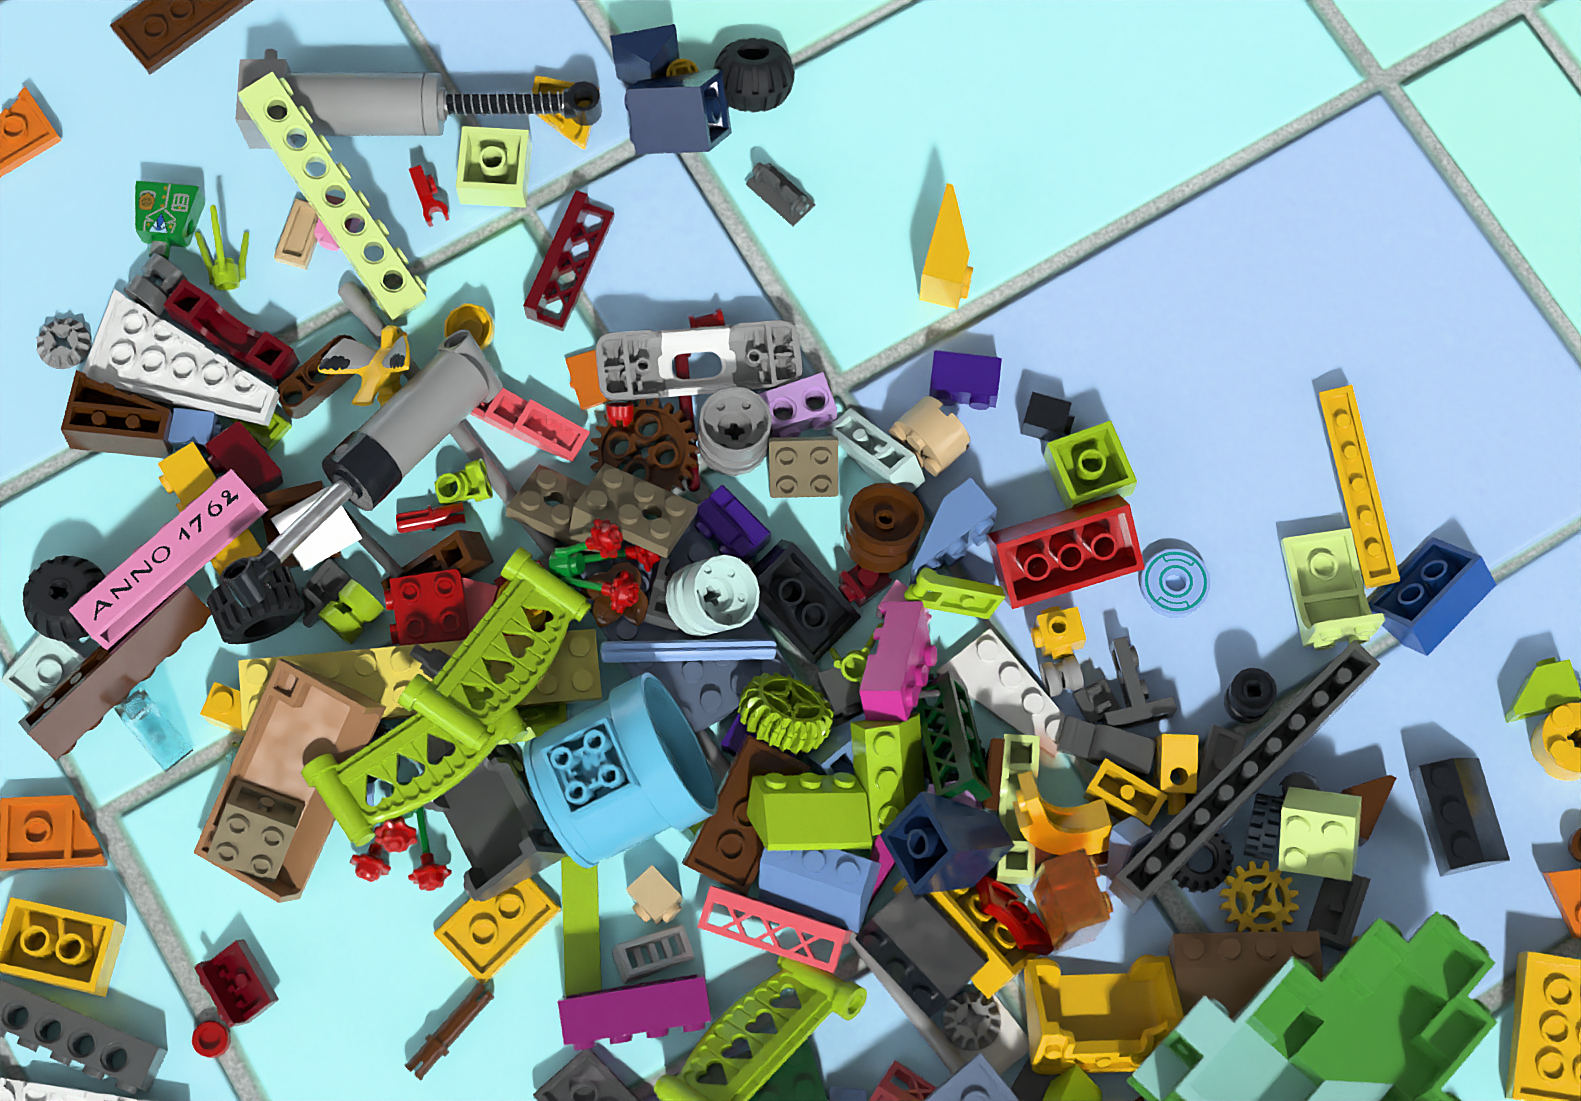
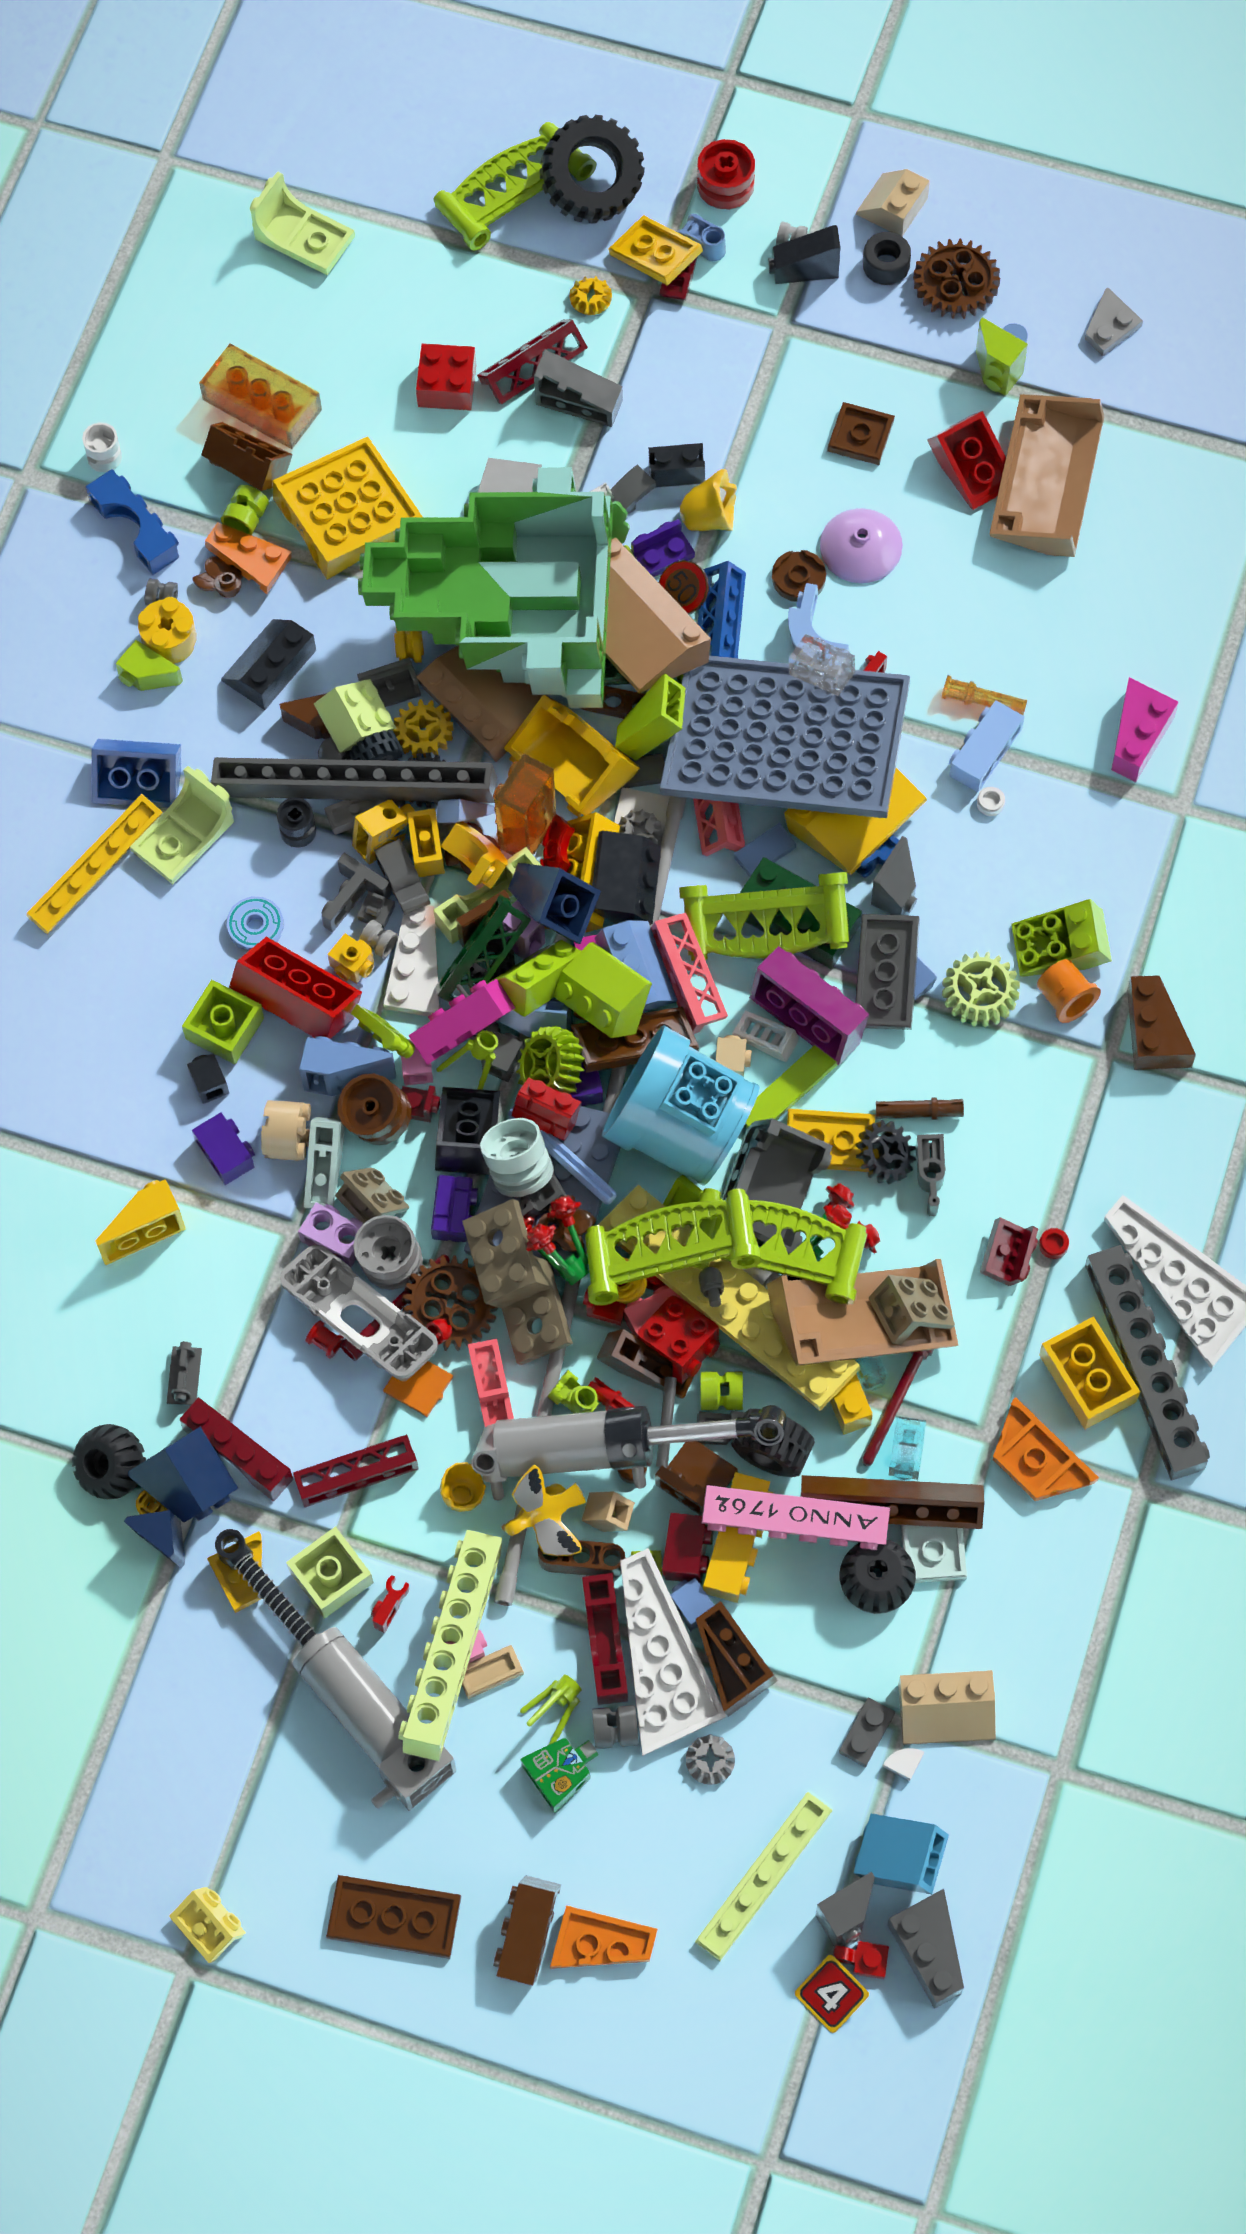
camera: 130 degrees left, 5 degrees down
white sticker [271,486,362,571] -> none
none -> dark red arch [179,1397,293,1502]
none -> reddish brown wedge [493,1875,562,1986]
none -> red brick [511,1078,582,1141]
none -> tan brick [582,1491,635,1532]
none -> black gear [855,1120,916,1185]
none -> dark red piece [862,1349,935,1466]
none -> dark grey piece [915,1134,946,1216]

